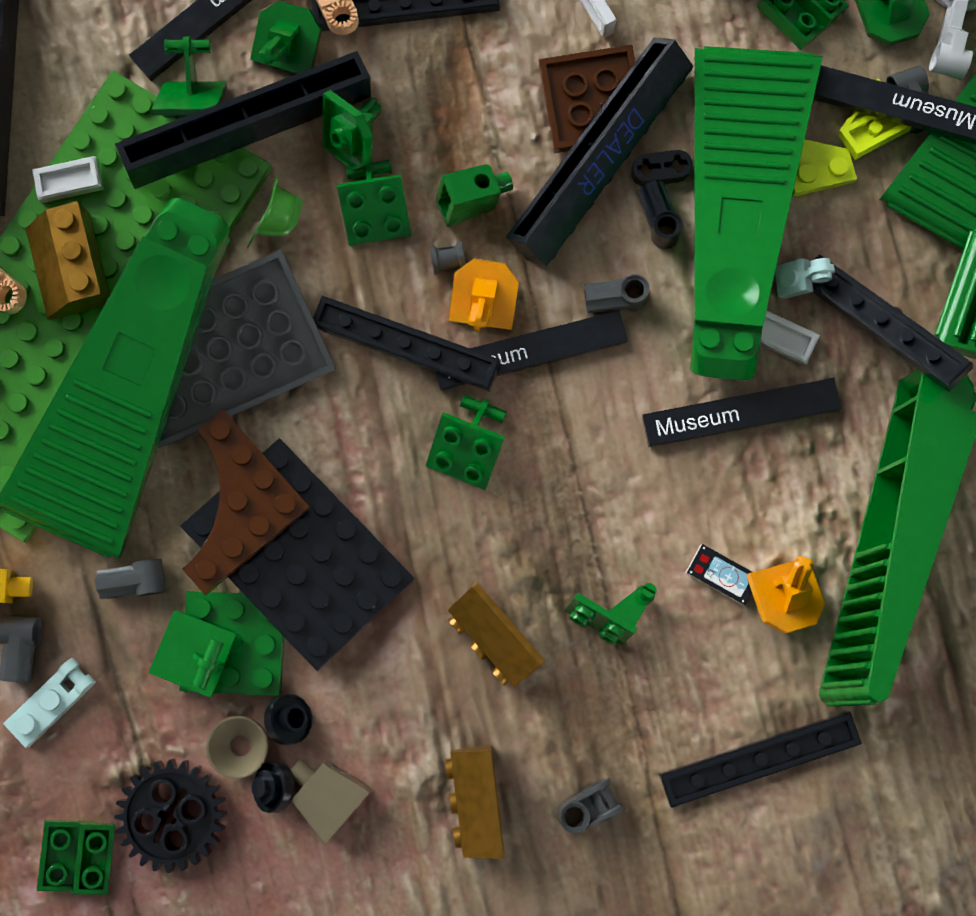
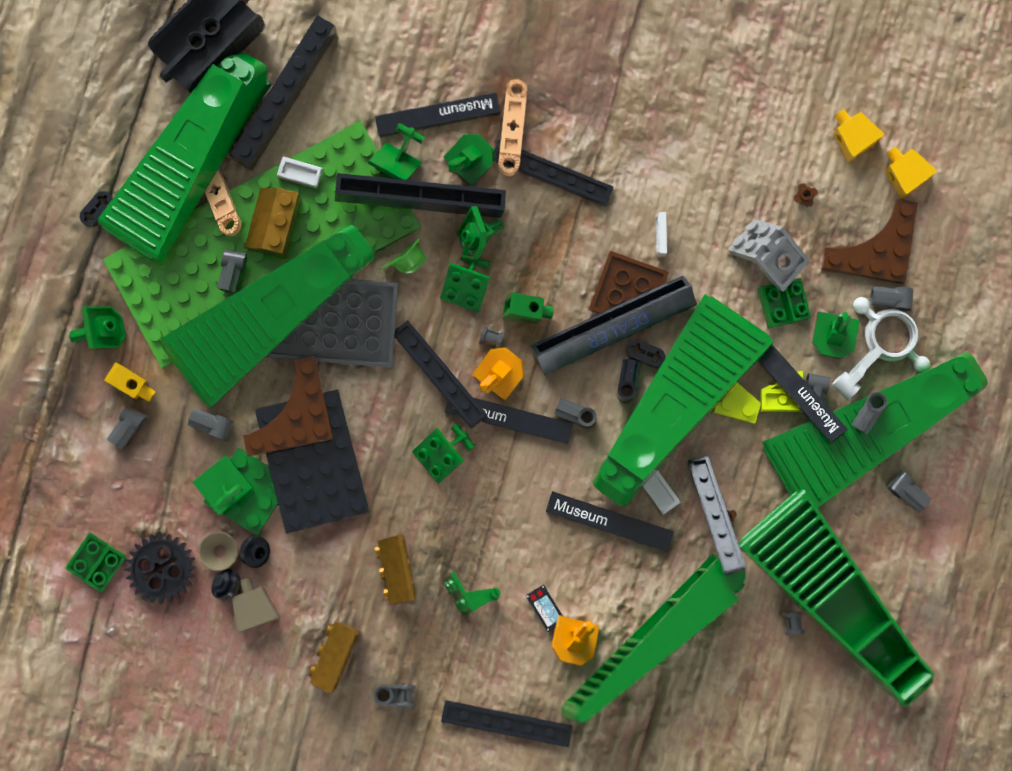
camera: 20 degrees right, 0 degrees up
light aqua plate [3,658,96,748] -> none
light aqua plate [775,258,835,299] -> none
none -> dark grey piece [217,249,248,294]

